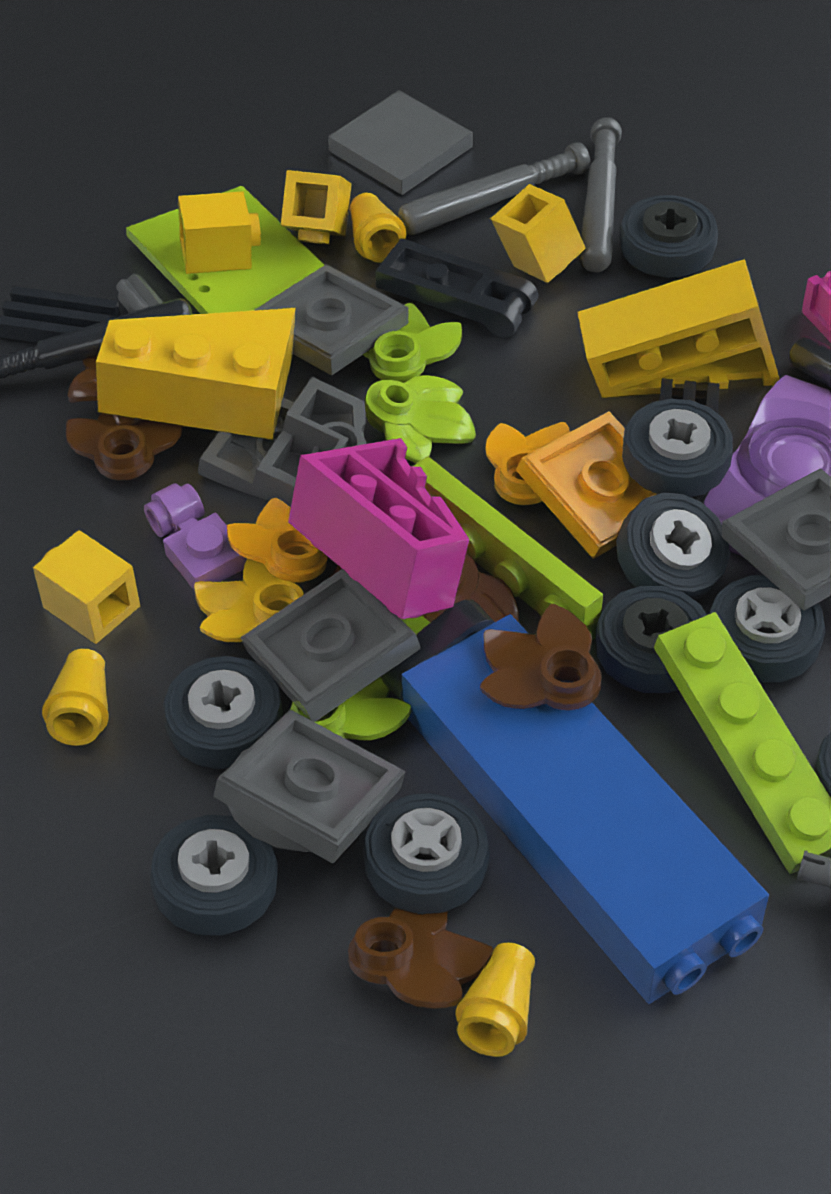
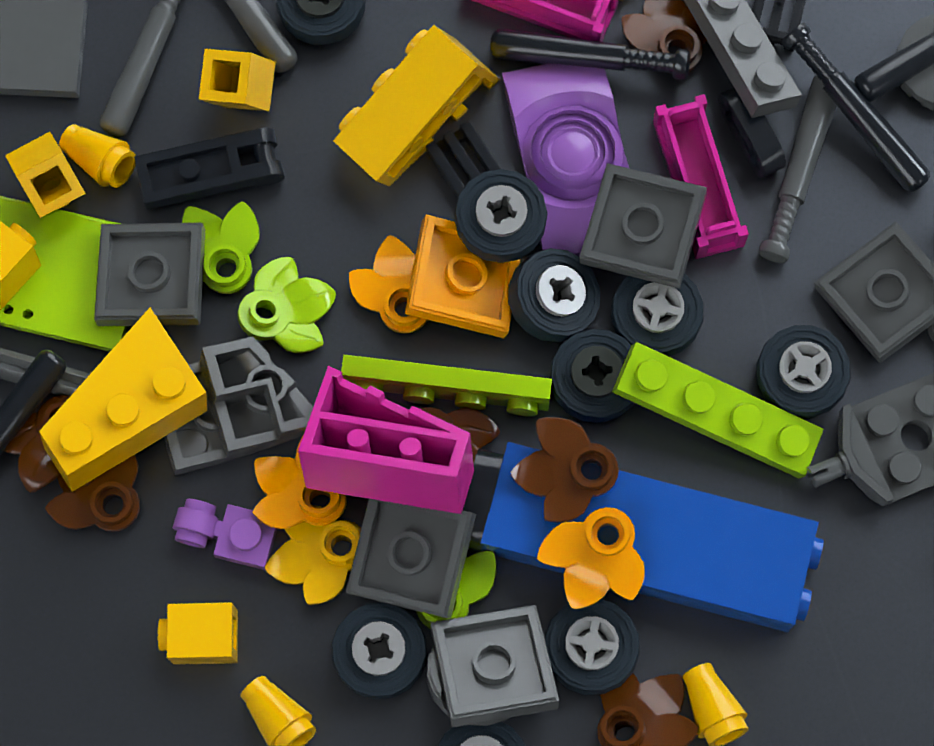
camera: 40 degrees left, 25 degrees up
none -> light orange plate [537,507,645,609]

